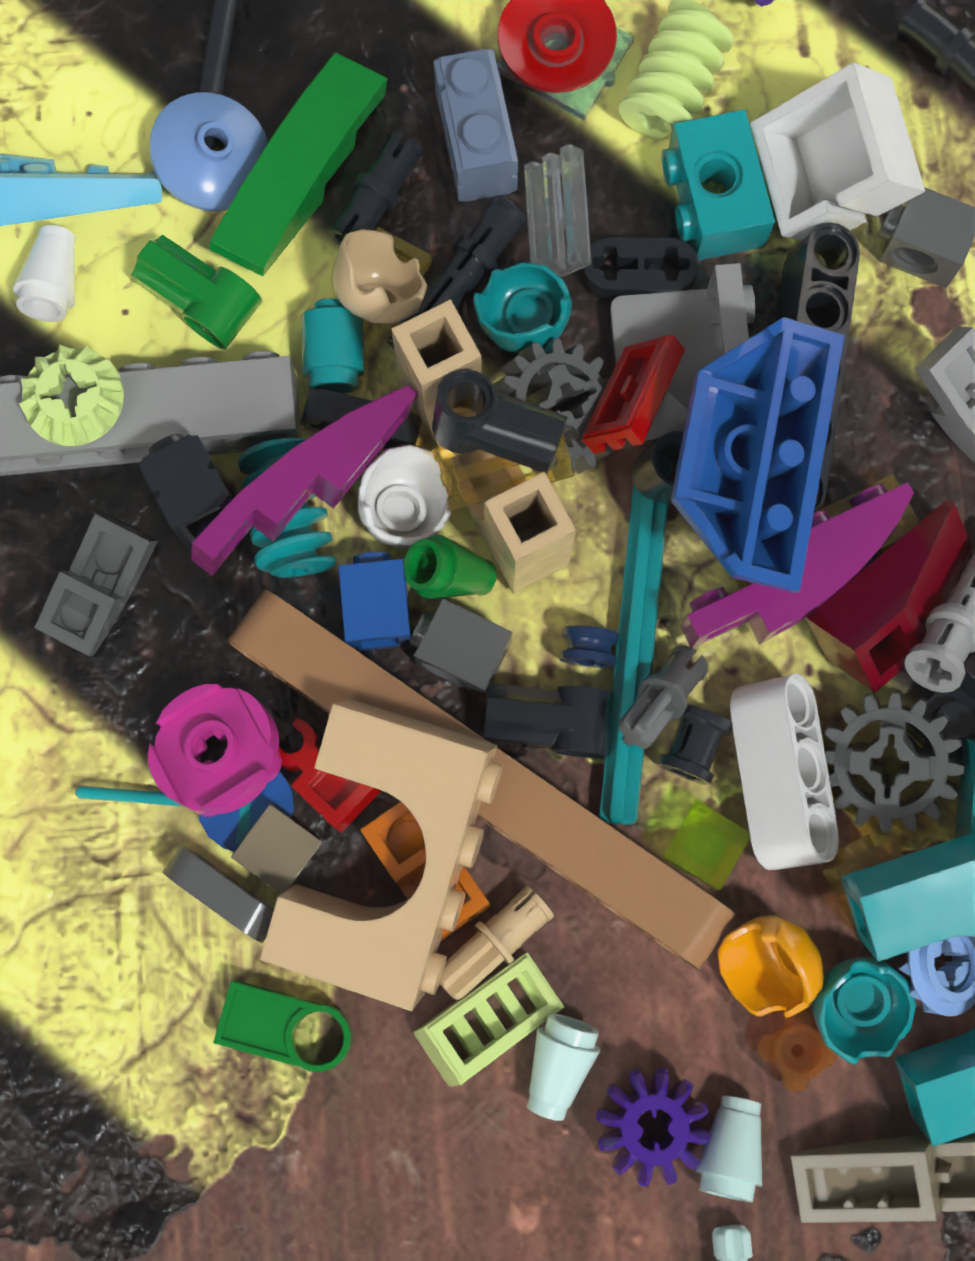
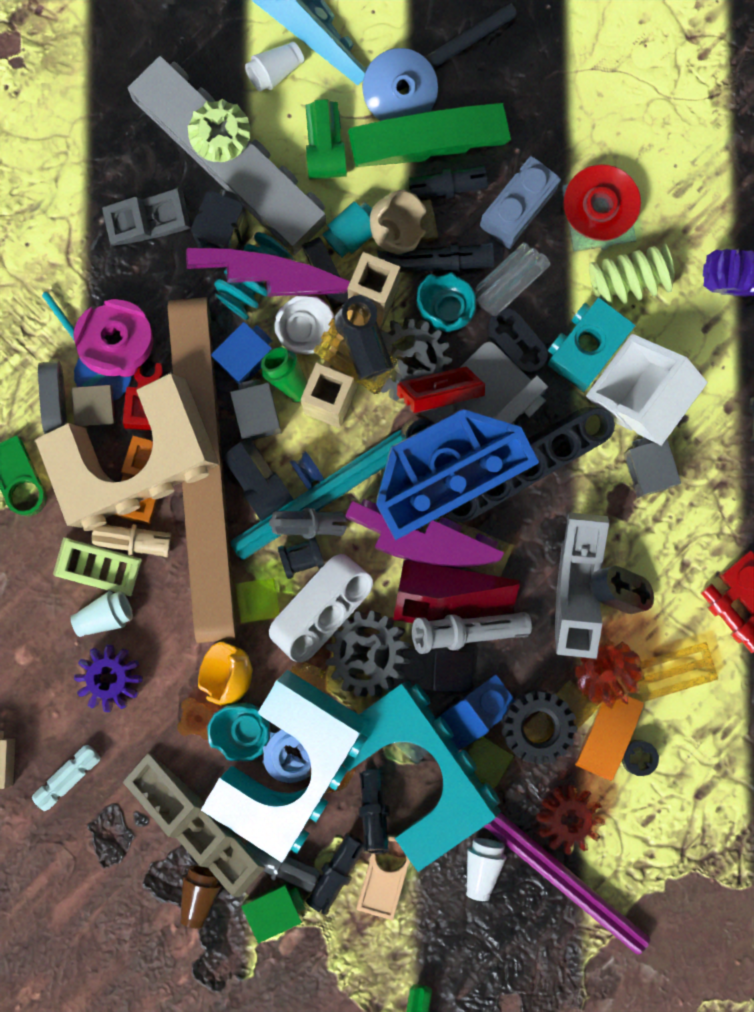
camera: 50 degrees right, 5 degrees up
light aqua cone [695,1096,762,1202] -> none

